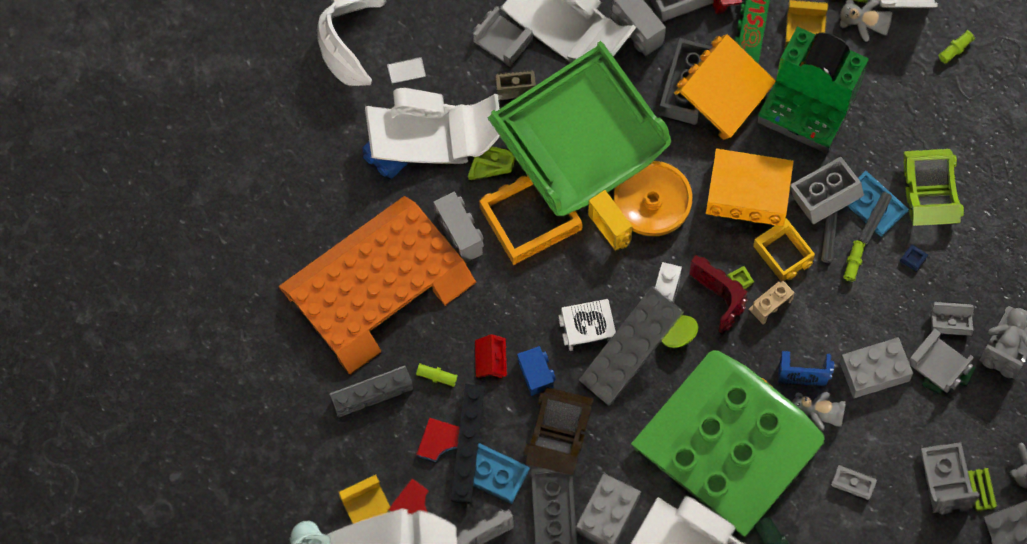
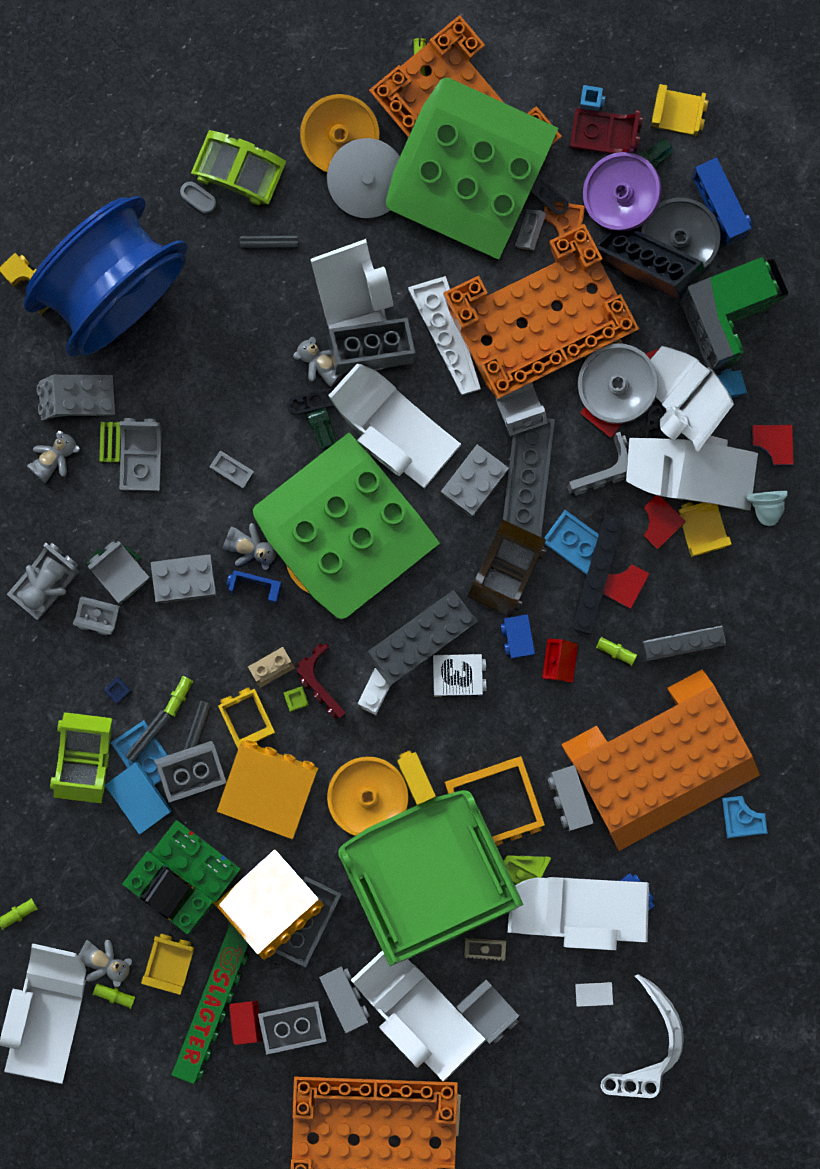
camera: 175 degrees left, 15 degrees up
lime piece [662,315,698,348] -> none
none -> dark azure tile [105,762,172,835]
none -> dark azure tile [722,796,768,838]

